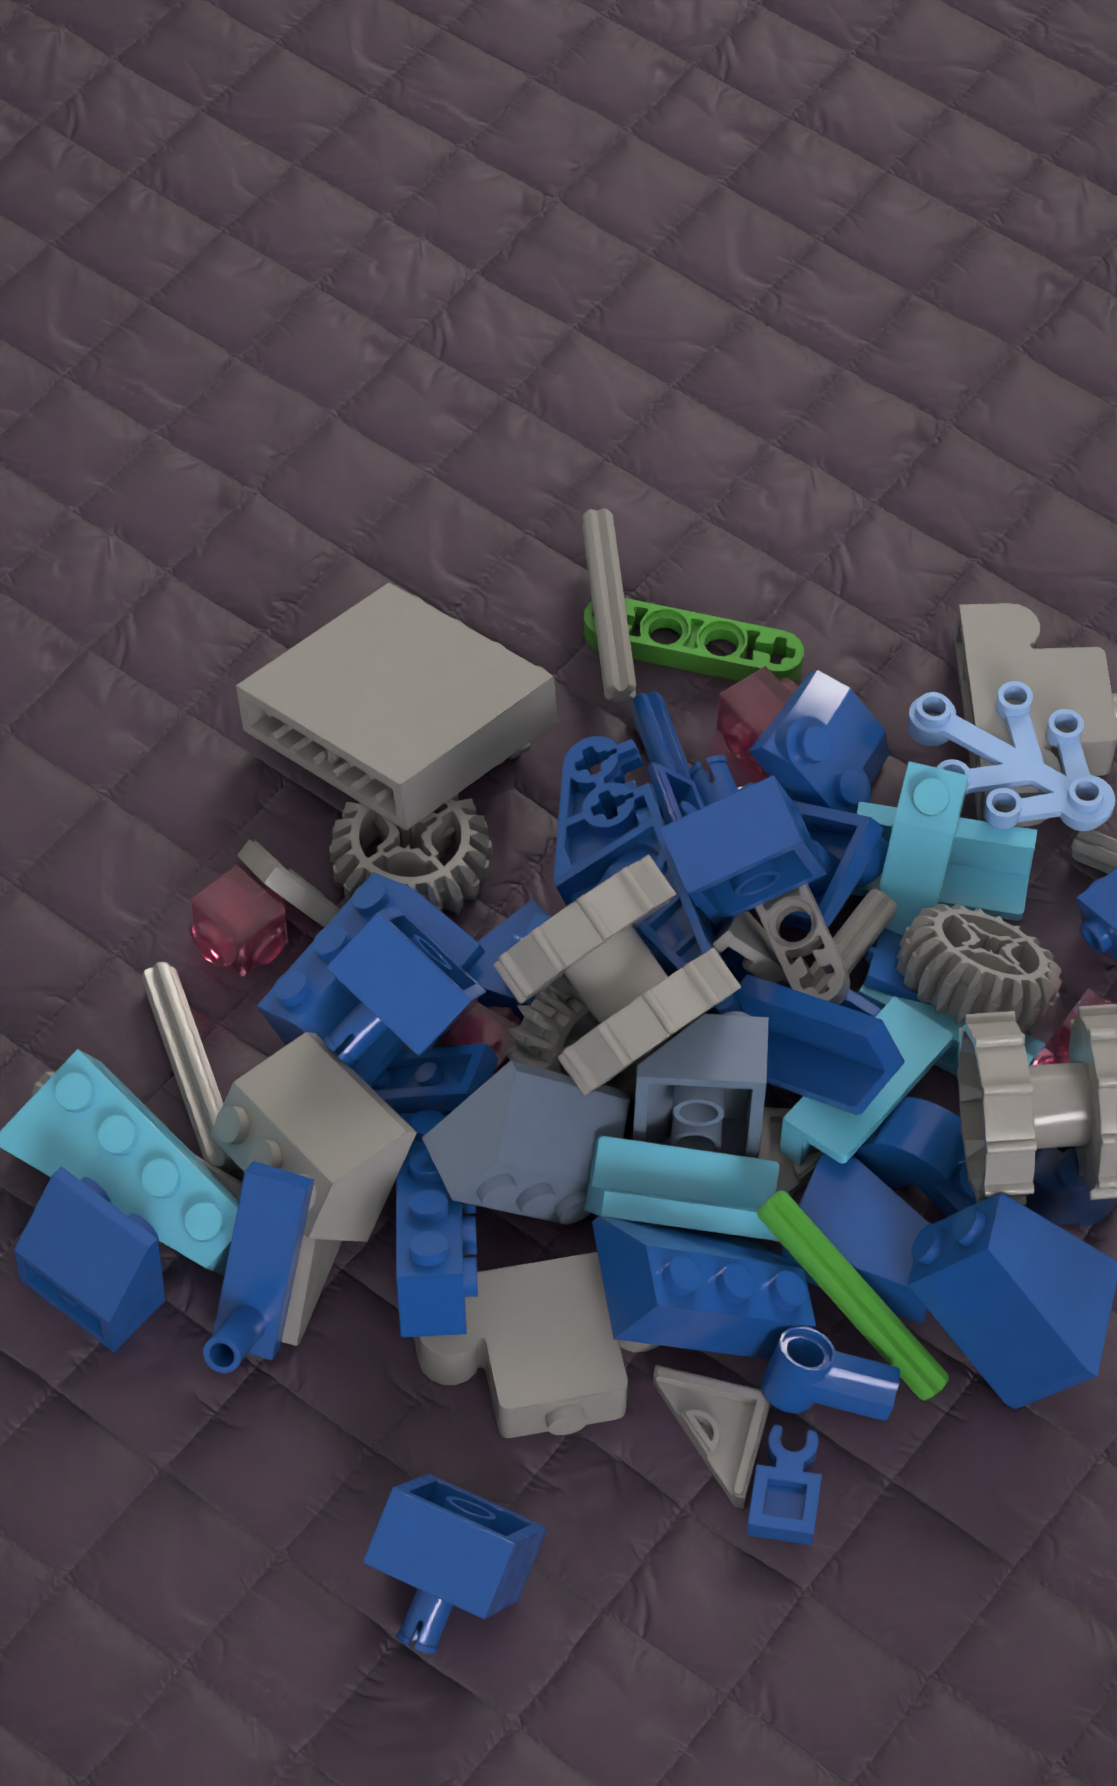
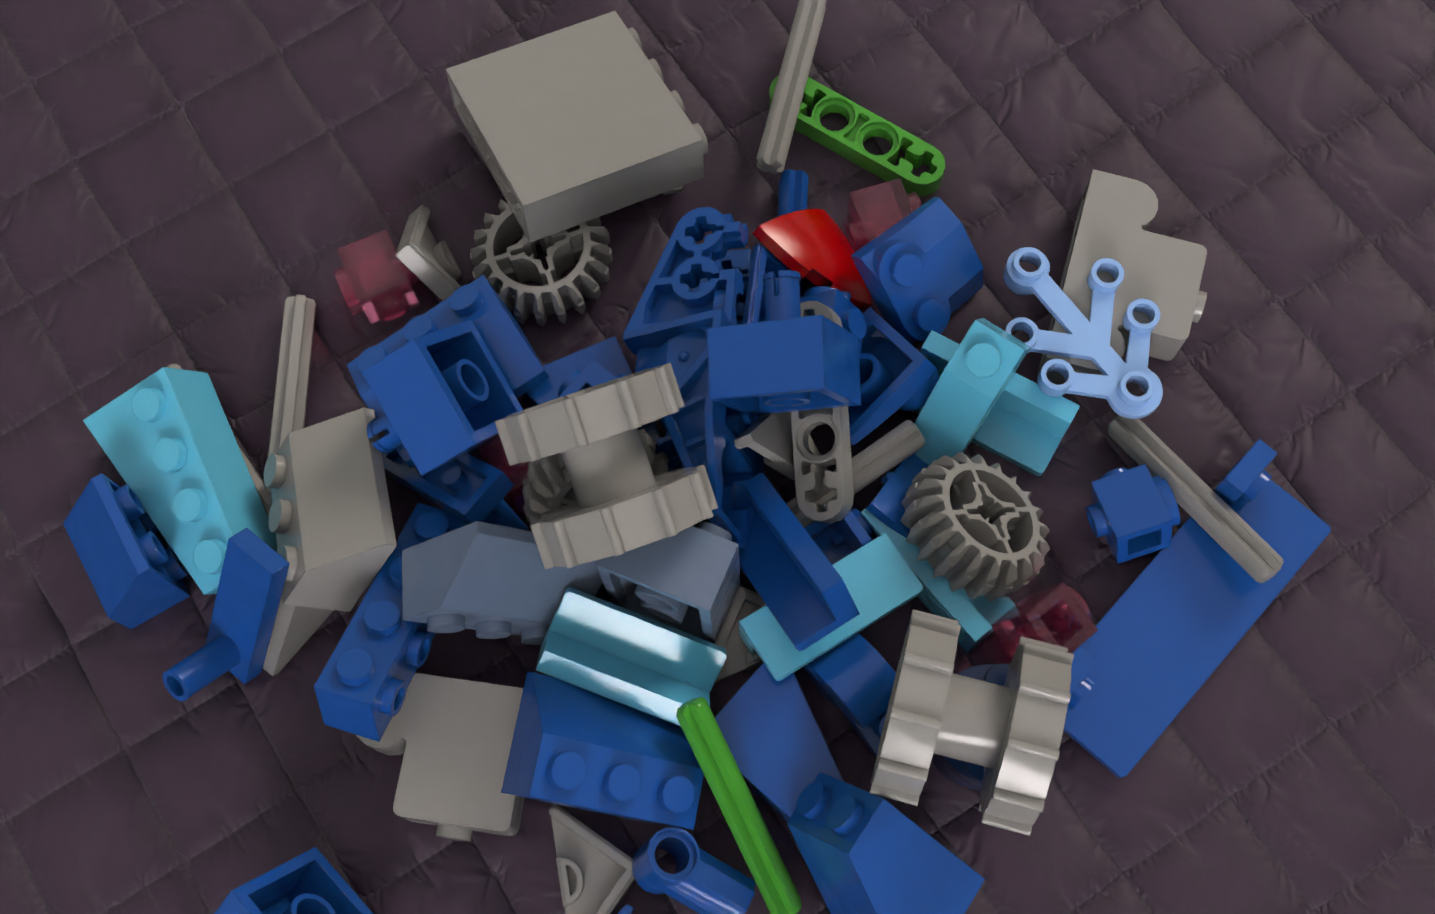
camera: 25 degrees right, 15 degrees up
none -> red brick [752,209,872,312]

